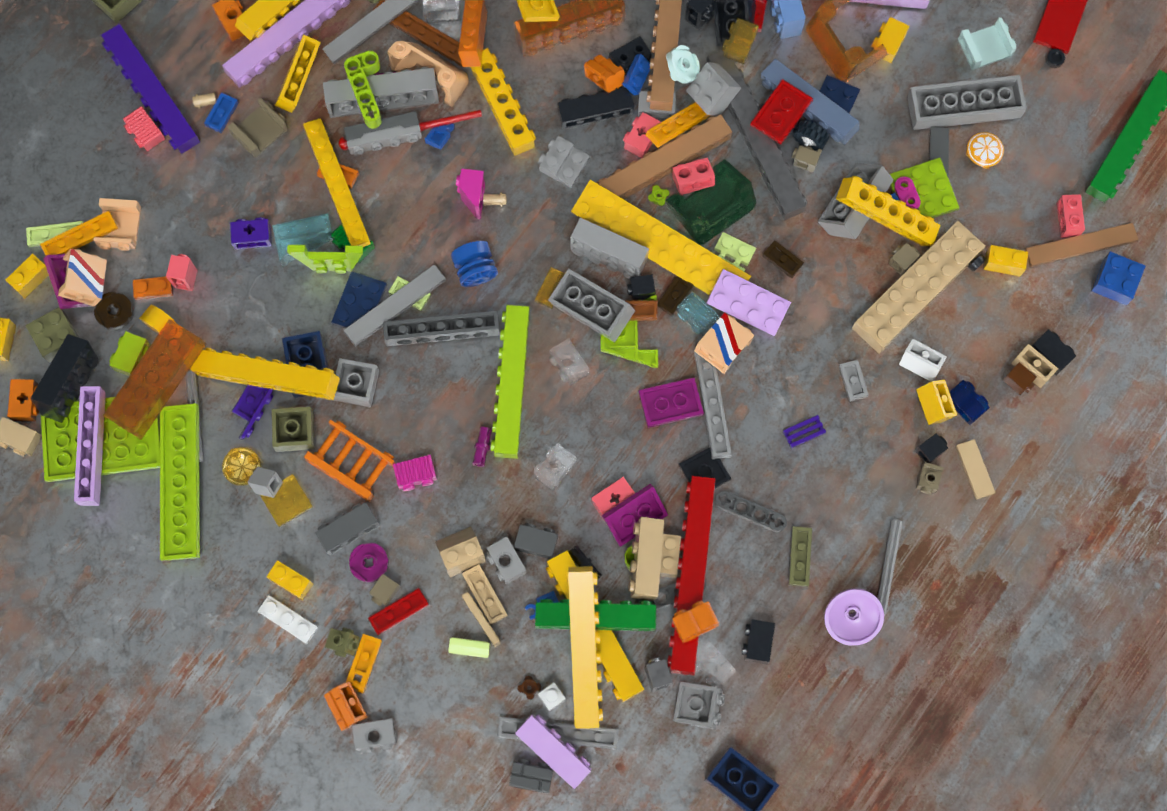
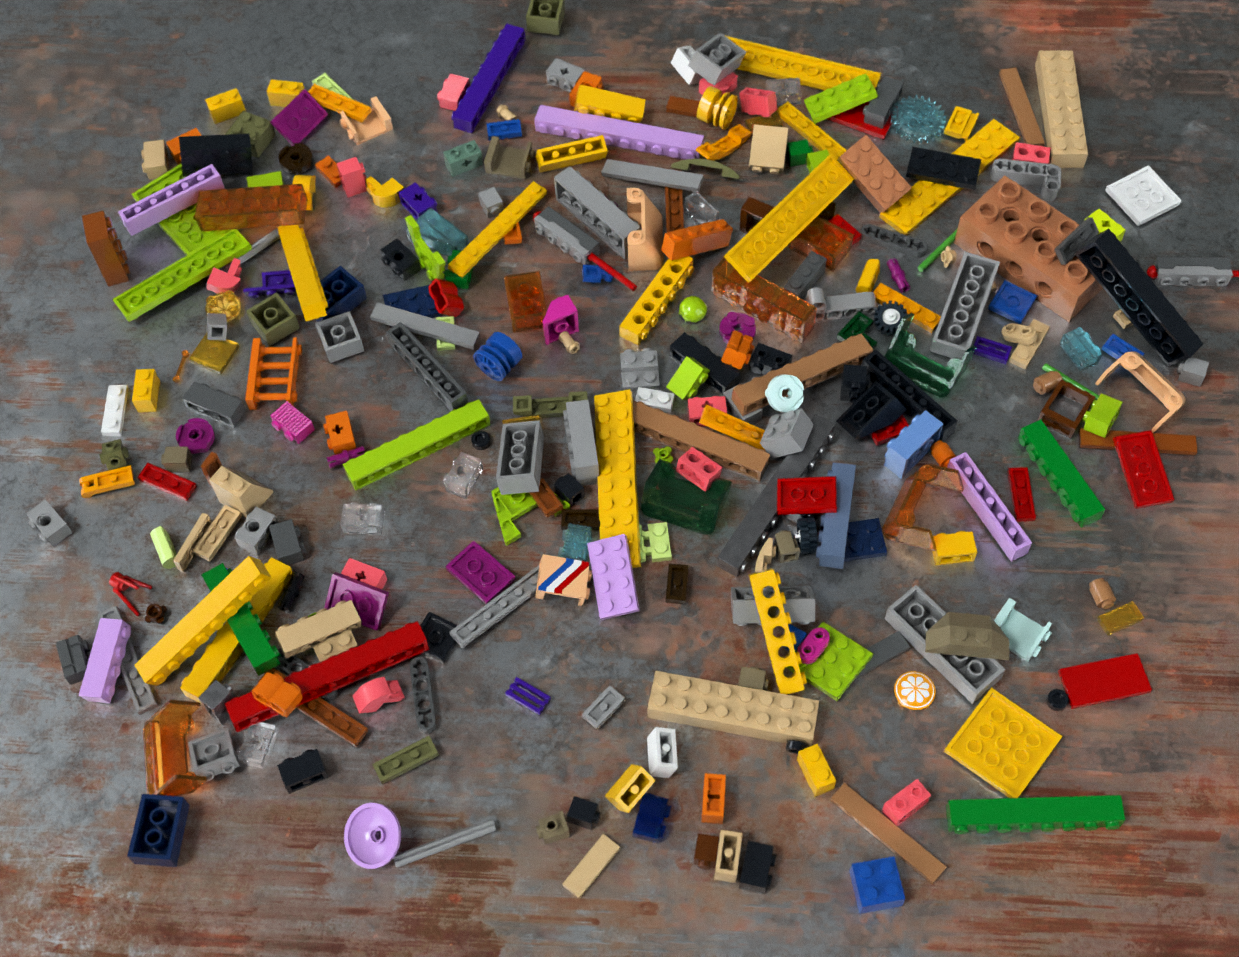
camera: 60 degrees right, 15 degrees down
light nougat panel [58,249,107,307] -> none
orange brick [324,681,367,731] -> none
lime beam [344,51,382,129] -> none
white brick [538,683,566,713] -> none
blue plate [622,54,650,95] -> none
clear yellow brick [722,18,759,64] -> none
none -> dark orange brick [82,211,131,287]
none -> red plant [109,572,152,616]
none -> clear orange windscreen [143,700,207,796]
none -> clear orange hinge [172,350,190,383]
none -> dark orange tile [200,452,222,486]
none -> coral brick [207,258,243,294]
none -> dark orange plate [258,668,369,747]
none -> orange brick [323,410,357,455]
none -> coral brick [352,677,404,713]
none -> yellow brick [365,176,404,208]
none -> black brick [380,238,421,281]
none -> red brick [428,278,464,317]
none -> sand green brick [443,140,483,177]
none -> black tile [471,431,491,450]
none -> light grey brick [478,187,504,219]
none -> clear orange brick [504,271,547,333]
none -> olive slope [513,391,588,418]
none -> light grey brick [546,58,585,92]
none -> white plate [635,387,675,413]
none -> lime brick [666,356,710,401]
none -> lime hair [678,296,707,323]
none -> orange brick [701,773,726,824]
none -> magenta plate [719,312,756,344]
none -> tan slope [755,538,776,573]
none -> dark tan wedge [925,612,1009,660]
none -> yellow plate [944,687,1062,798]

